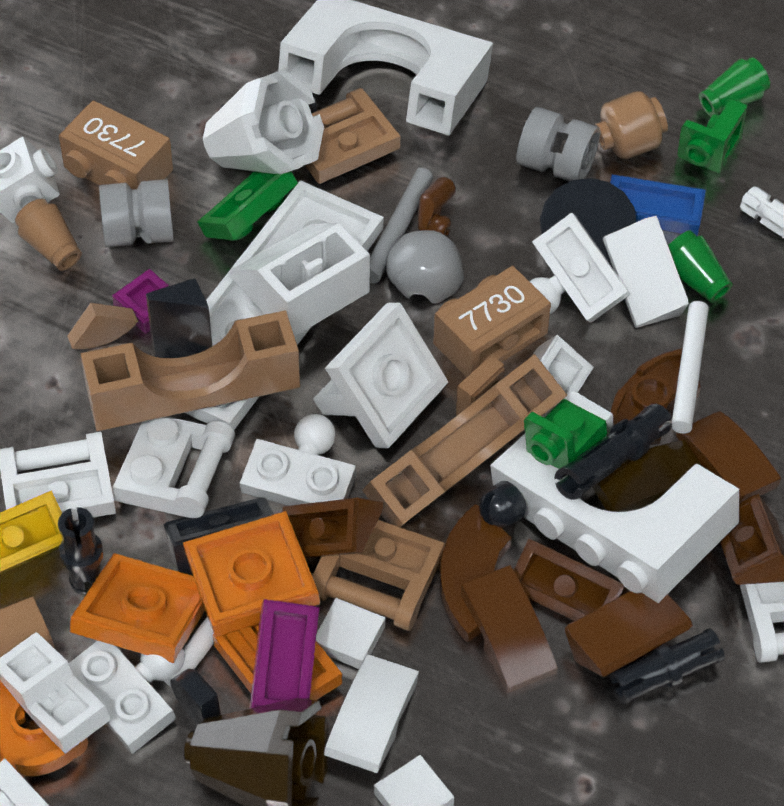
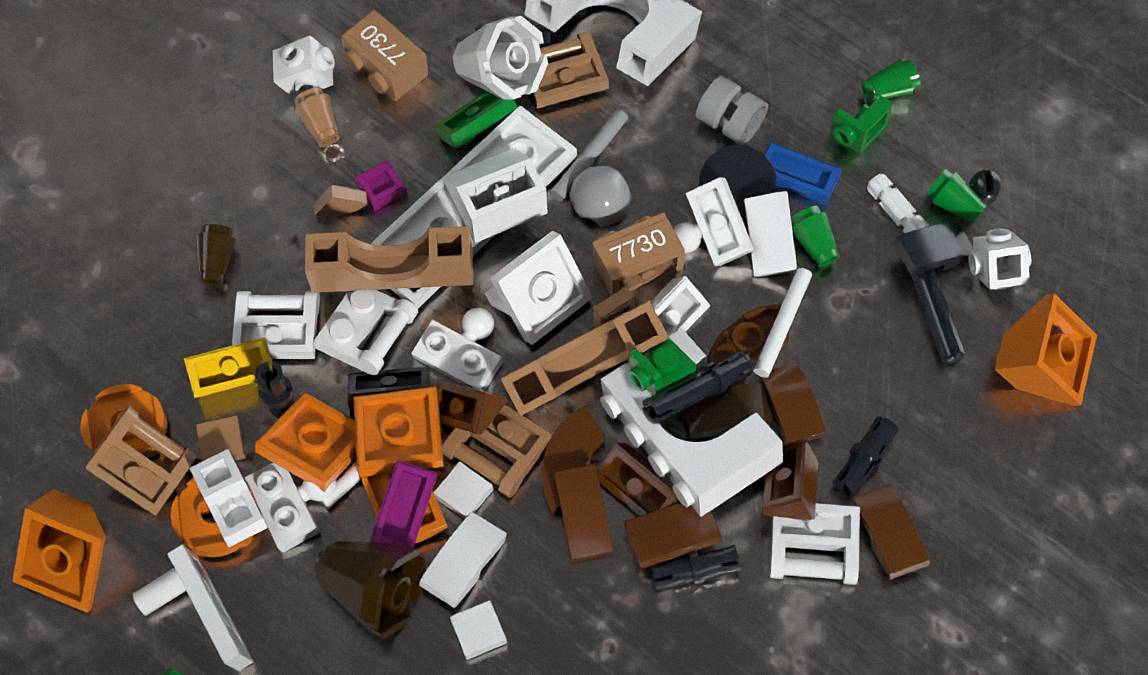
camera: 15 degrees right, 10 degrees up
light grey wheel [99,179,174,247] -> none
black slope [146,278,212,358] -> none
black tile [170,668,221,725] -> none
reddish brown arm [418,177,456,237] -> none
black hinge [479,481,526,527] -> none
medium nougat head [595,91,668,160] -> none

